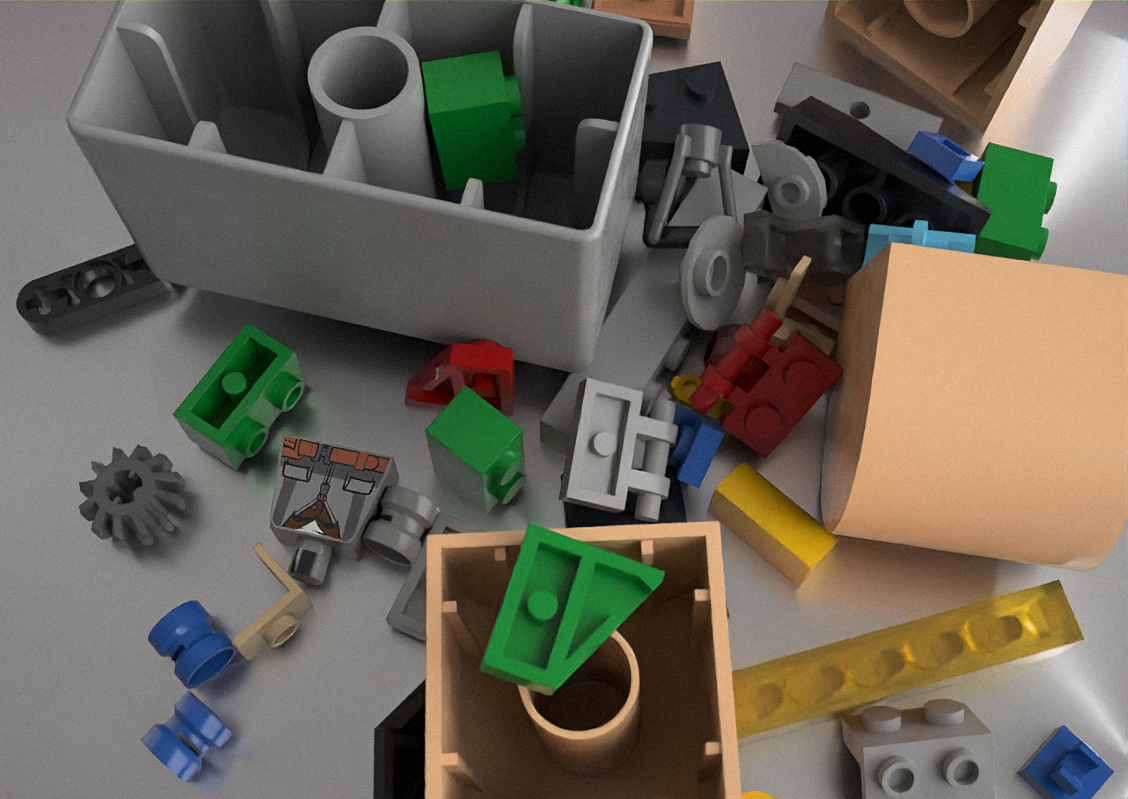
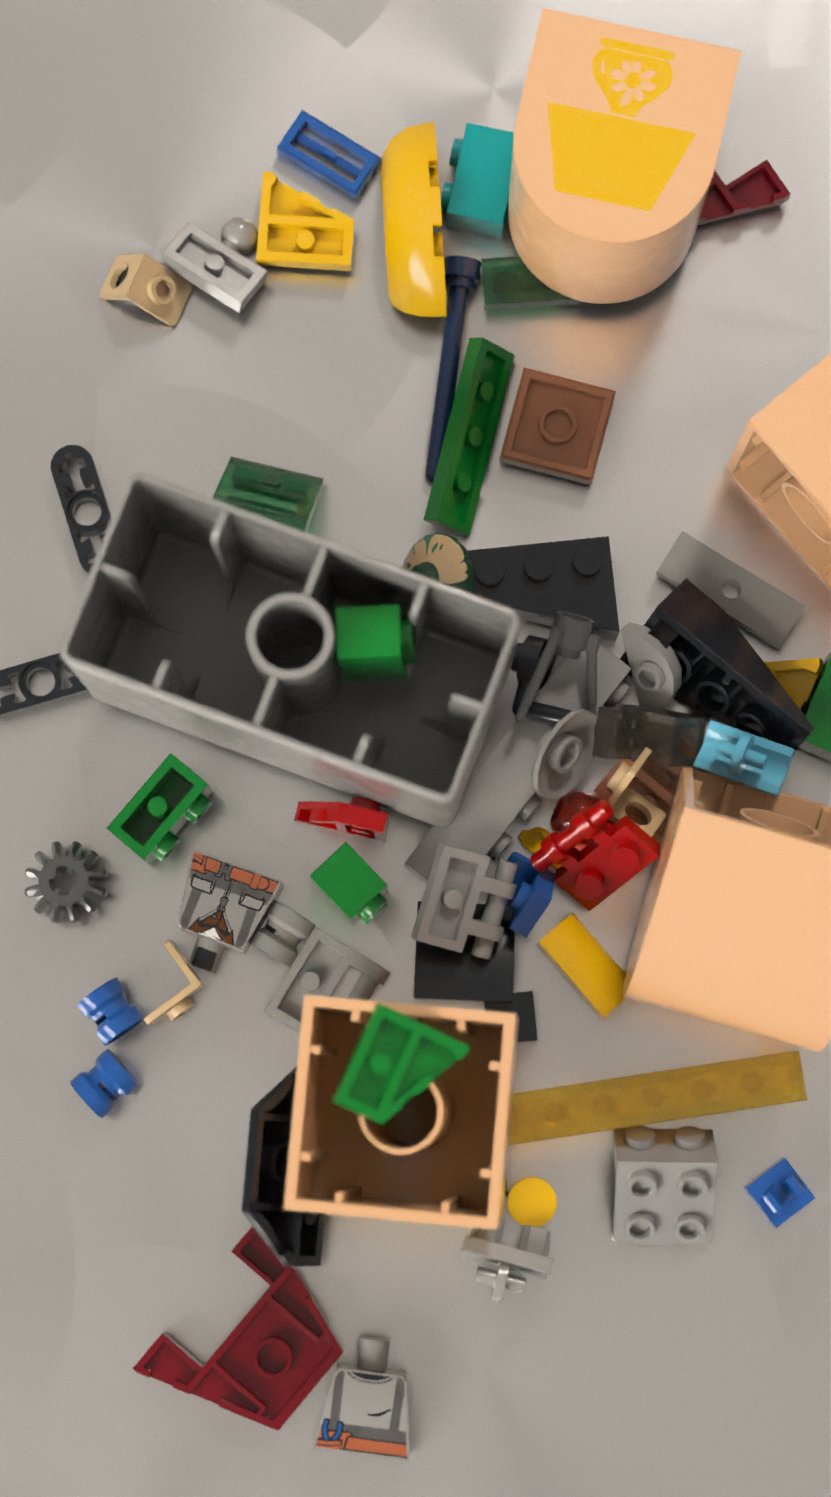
camera: 10 degrees right, 15 degrees up
blue tile [907,131,985,185] -> none

